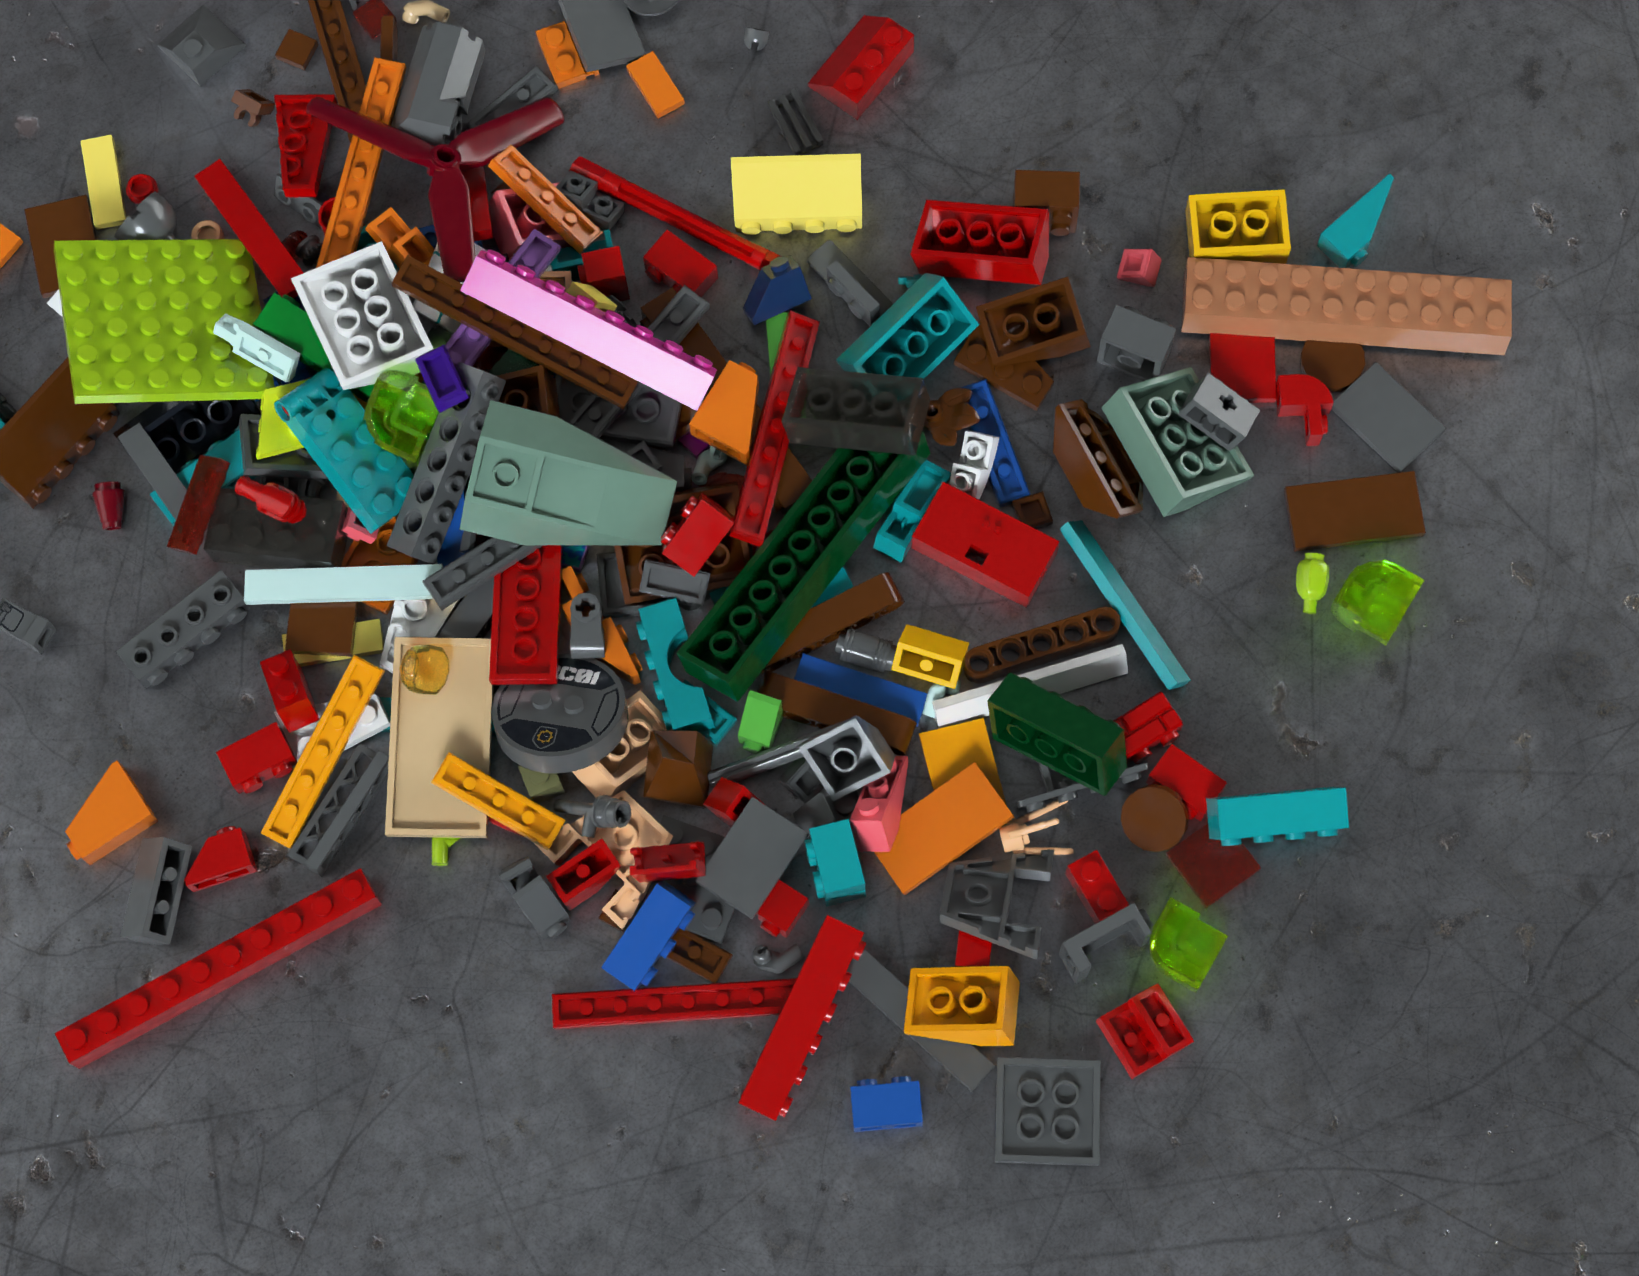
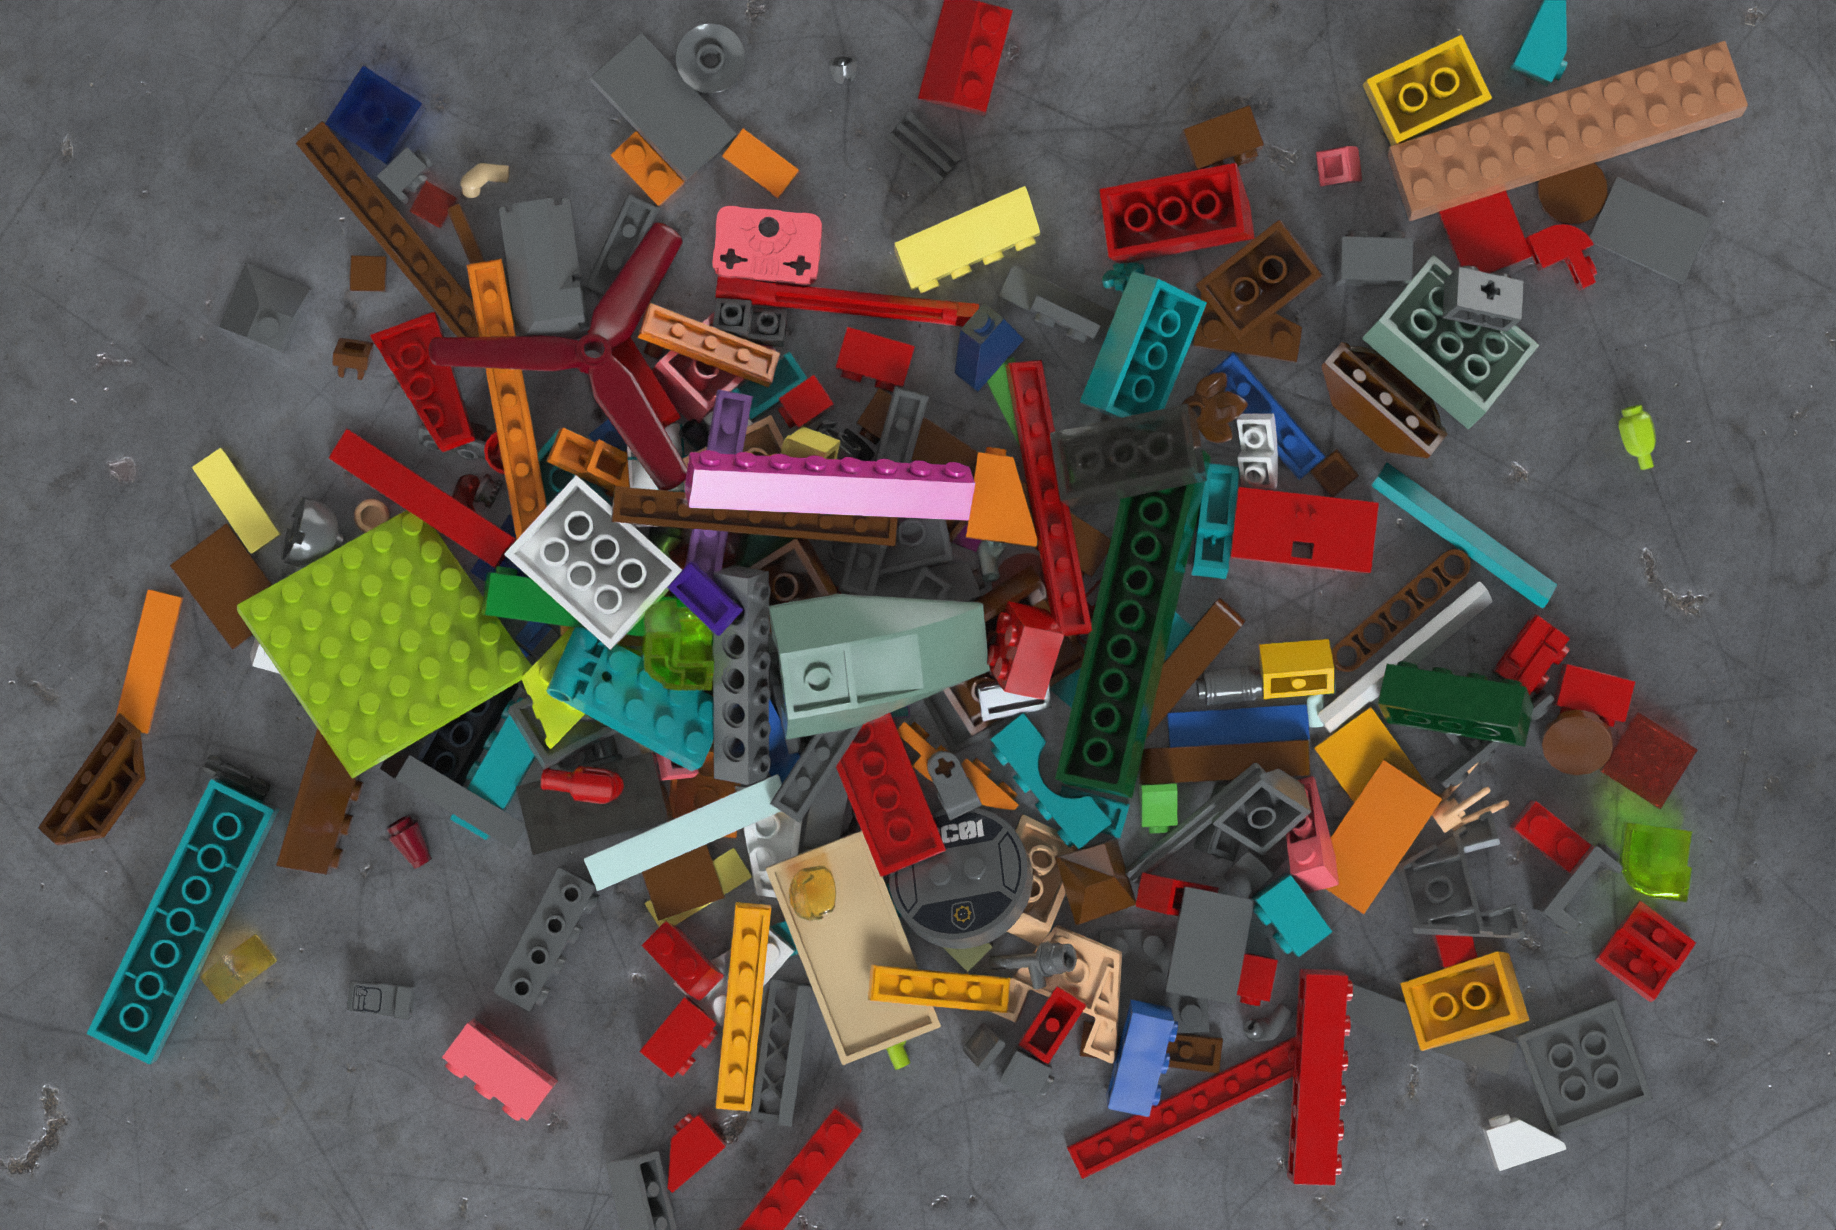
camera: 30 degrees left, 15 degrees up
orange slope [65,760,158,865] -> none
red plate [126,174,158,205] -> none
clear red plate [167,455,230,555] -> none
light aqua hinge [213,313,300,383] -> none
red hinge [630,841,706,882] -> none
blue brick [850,1076,923,1132] -> none
teal brick [1206,786,1349,846] -> none
reddish brown tile [1284,471,1426,552] -> none
clear neon green brick [1331,559,1424,645] -> none
none -> coral brick [442,1018,558,1121]
none -> coral axle [712,206,822,286]
none -> white slope [1482,1114,1566,1171]

